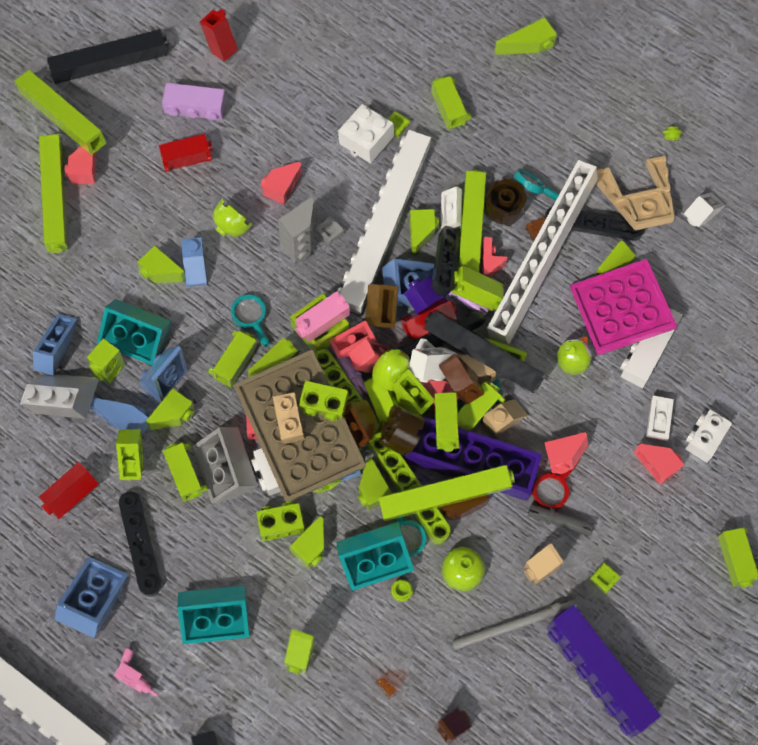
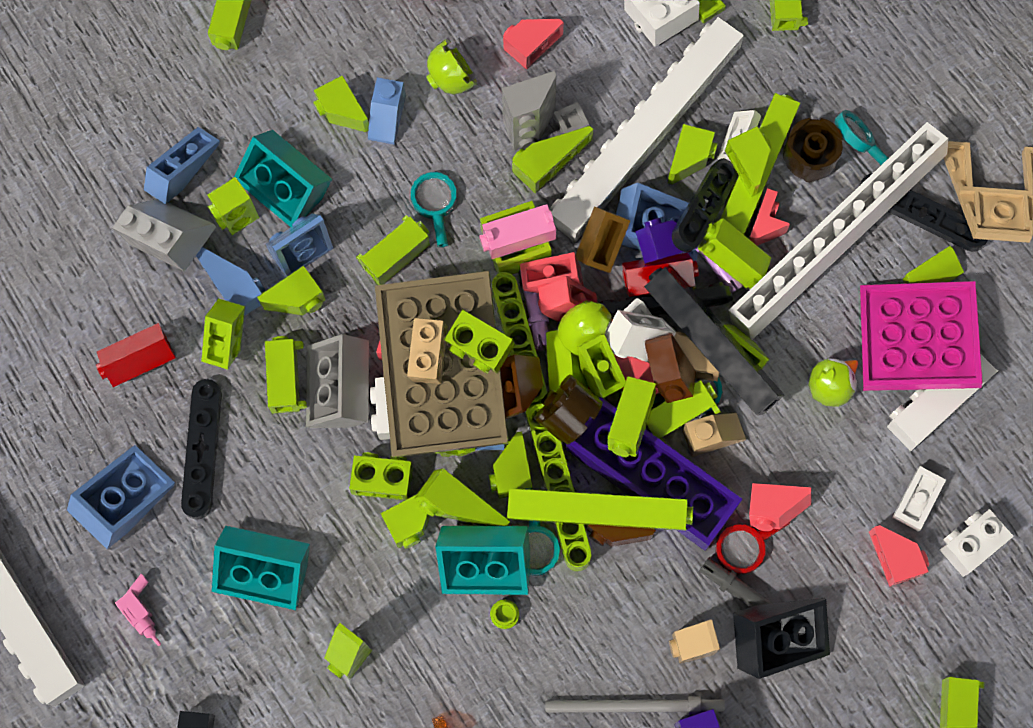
camera: 25 degrees right, 5 degrees up
lime brick [248,337,299,377] -> none
lime cylinder [441,547,485,592] -> none
clear orange tile [525,217,545,242] -> none
lime tile [589,562,621,594] -> none
none -> lime slope [415,468,510,526]
none -> lime slope [512,126,593,193]
none -> lime slope [725,126,771,197]
none -> black slope [733,598,830,679]

